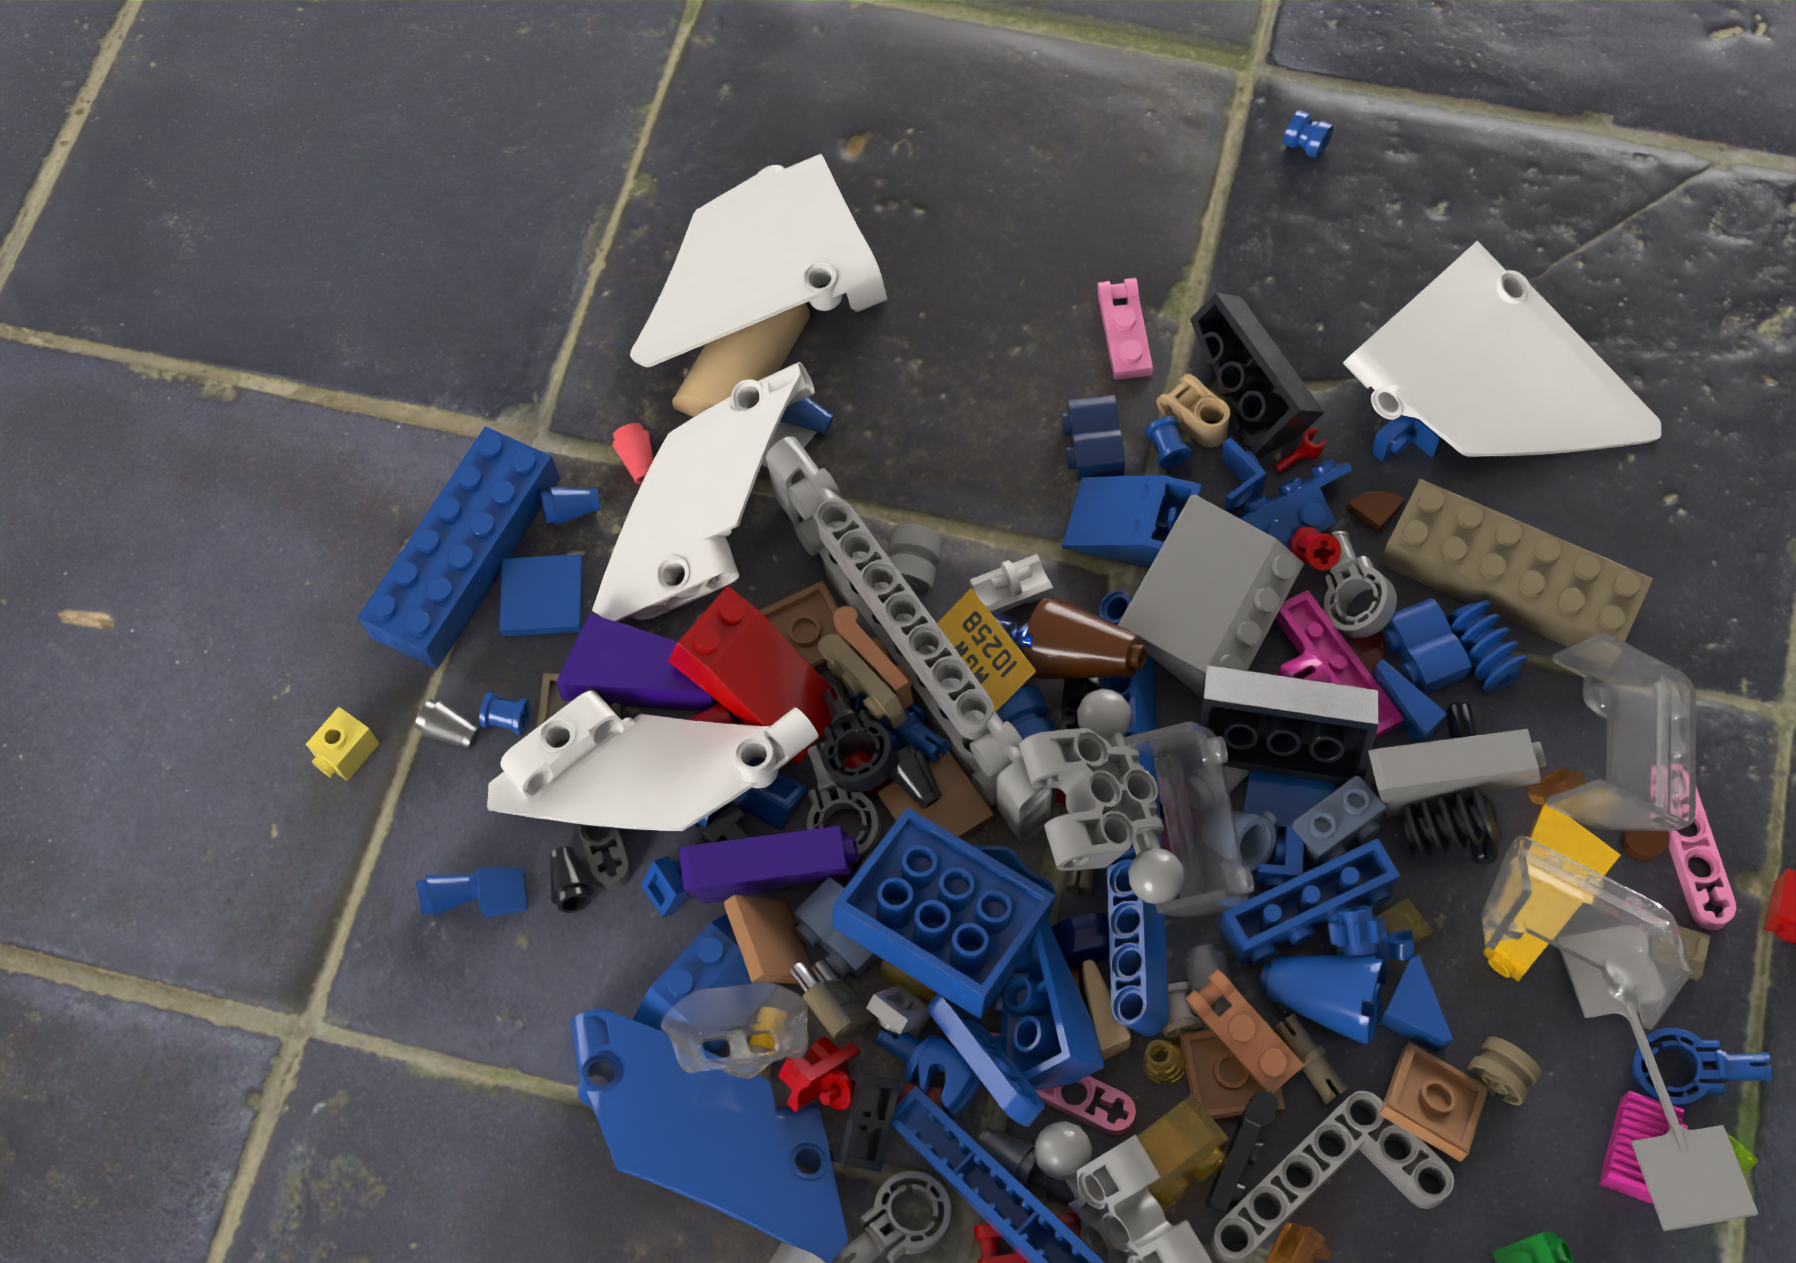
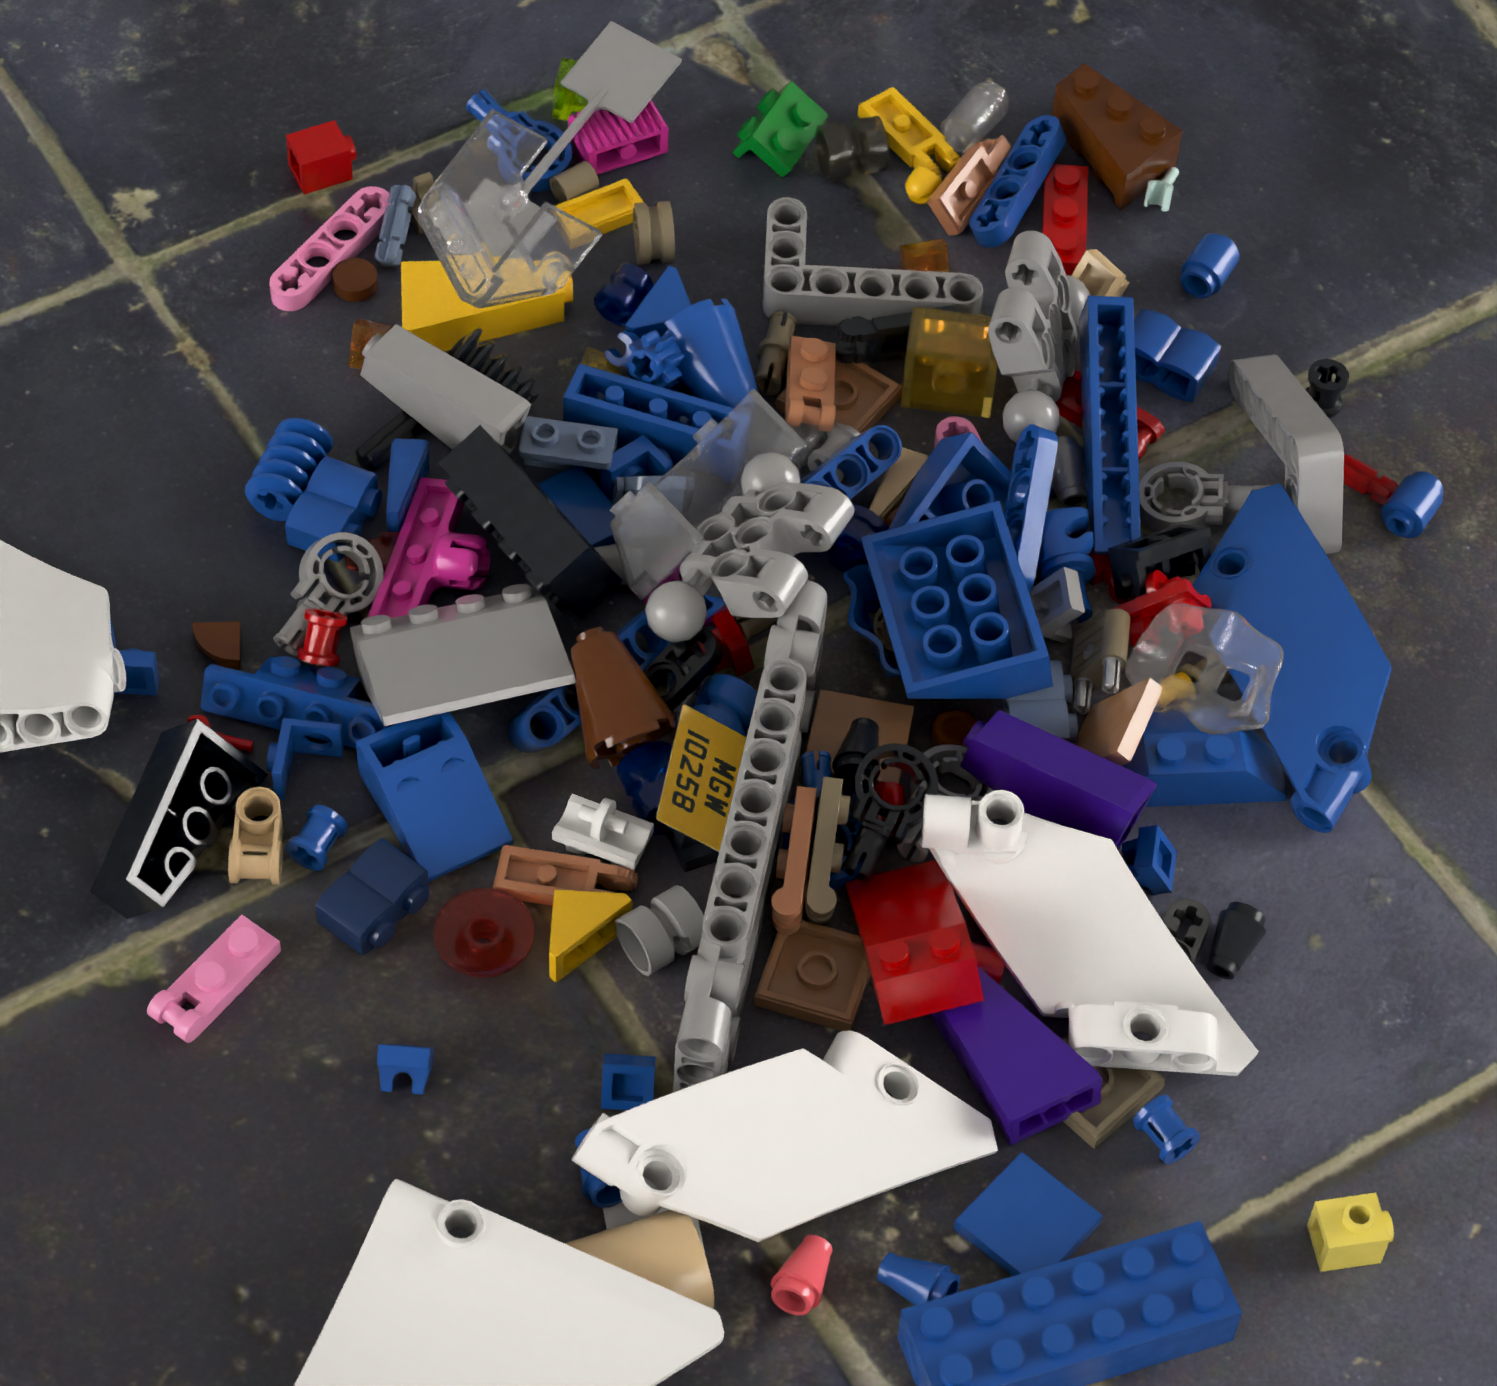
camera: 145 degrees left, 10 degrees down
flat silver cone [415,699,480,749] -> none
blue cone [416,873,478,916] -> none
blue slope [476,868,528,917] -> none
clear yellow cone [1142,1039,1187,1084] -> none
medium nougat tile [1379,1041,1489,1162] -> none
dark tan brick [1380,479,1653,666] -> none
clear windscreen [1547,632,1696,831] -> none
none -> sand blue axle [374,185,416,268]
none -> blue tile [377,1043,435,1094]
none -> clear red dish [433,888,535,977]
none -> nougat hinge [493,845,639,907]
none -> yellow tile [549,178,644,247]
none -> yellow slope [549,890,632,983]
none -> dark tan hinge [550,161,599,203]
none -> clear blue wheel [594,263,654,326]
none -> blue tile [601,1053,656,1110]

